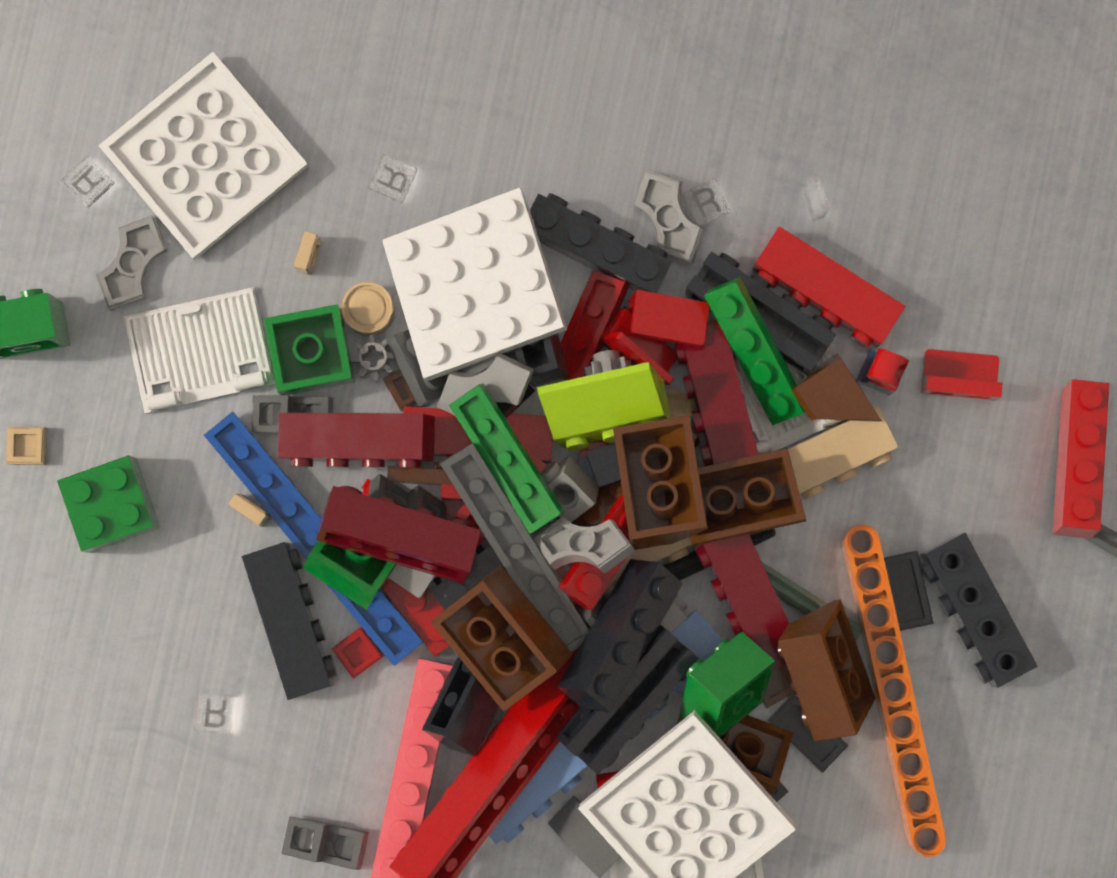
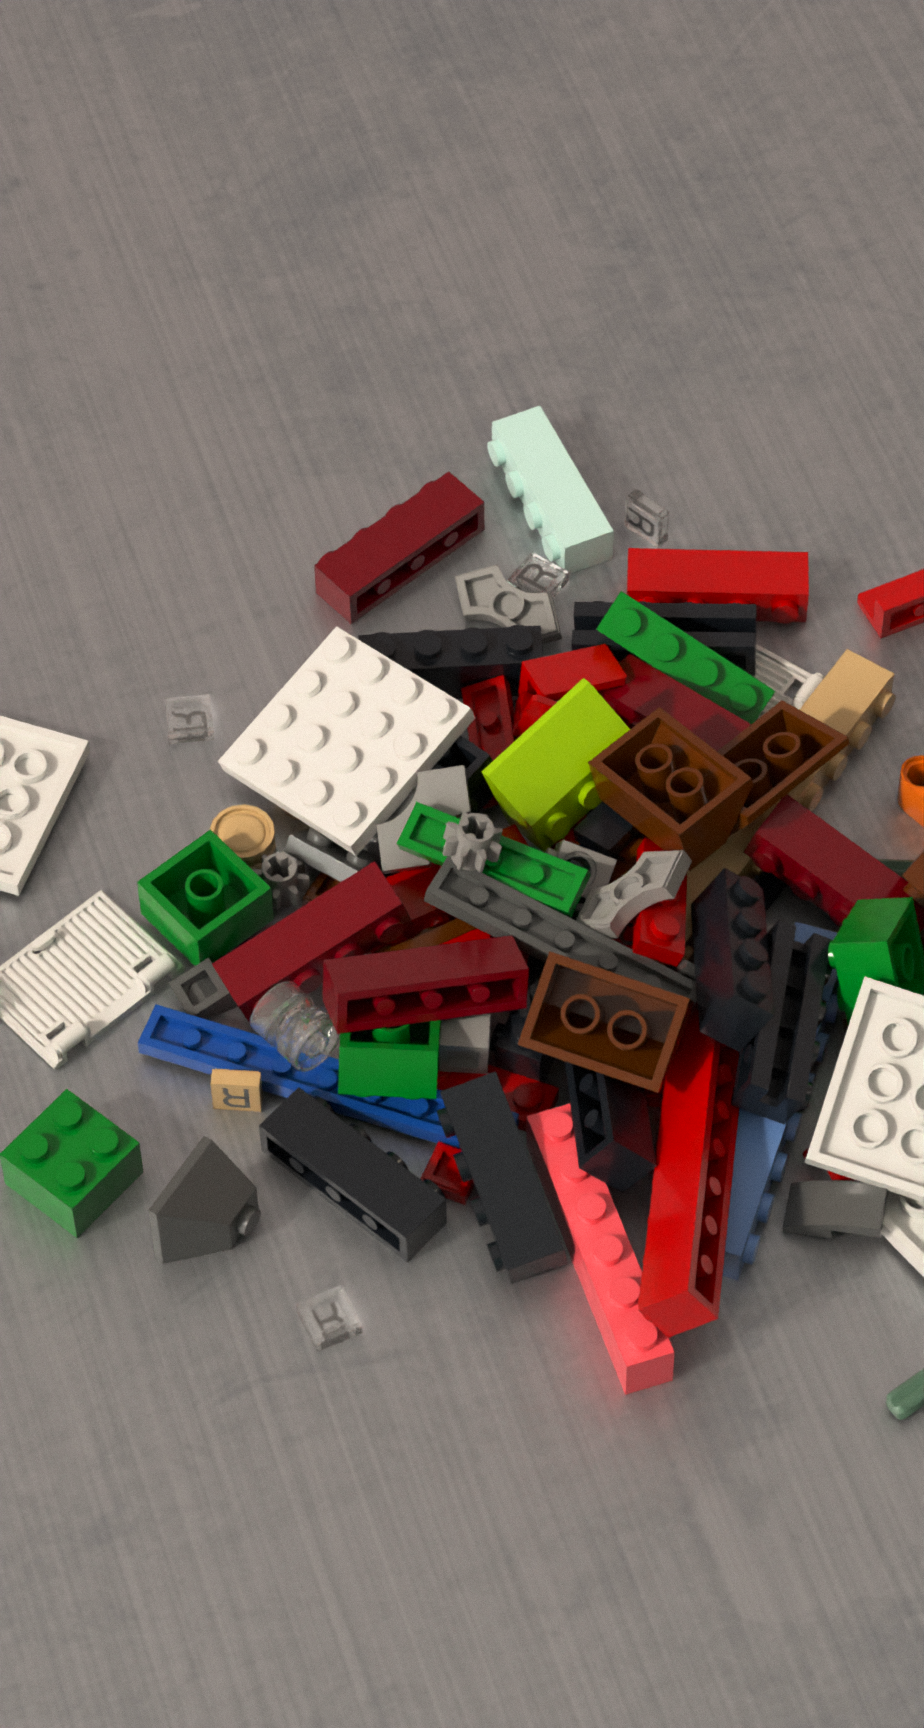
camera: 30 degrees left, 30 degrees down
dark grey slope [281,816,369,870] -> none
tan tile [293,231,322,275] -> none
reddish brown slope [791,353,882,421] -> none
red leg [856,348,909,395] -> none
none -> dark grey slope [148,1136,261,1264]
none -> clear wheel [250,981,340,1072]
none -> dark red brick [314,471,485,624]
none -> black brick [436,1071,567,1284]
none -> light grey gear [442,811,503,873]
none -> light aqua brick [488,406,614,576]

